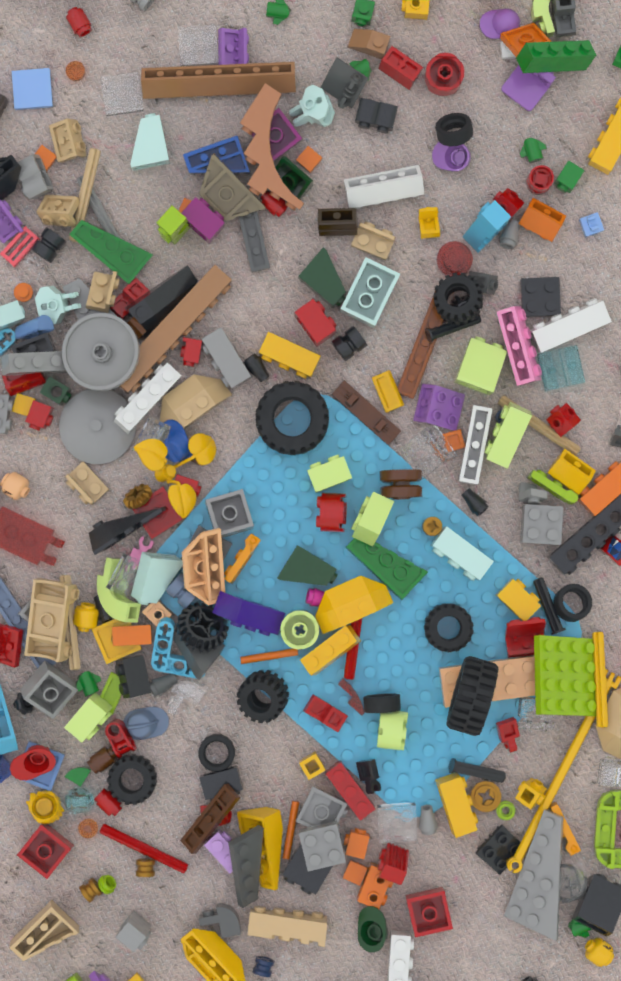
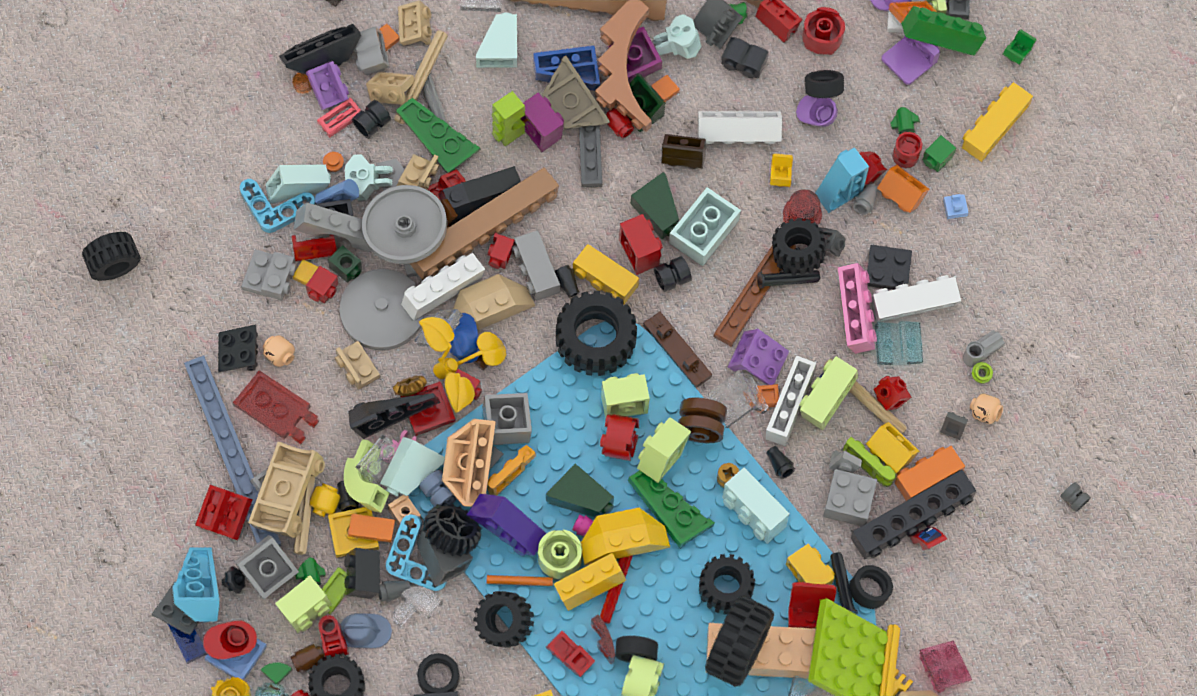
camera: 10 degrees right, 20 degrees down
tan bracket [351,222,395,261] -> none
yellow tile [372,370,404,413] -> none
yellowish green slope [454,336,507,396] -> none

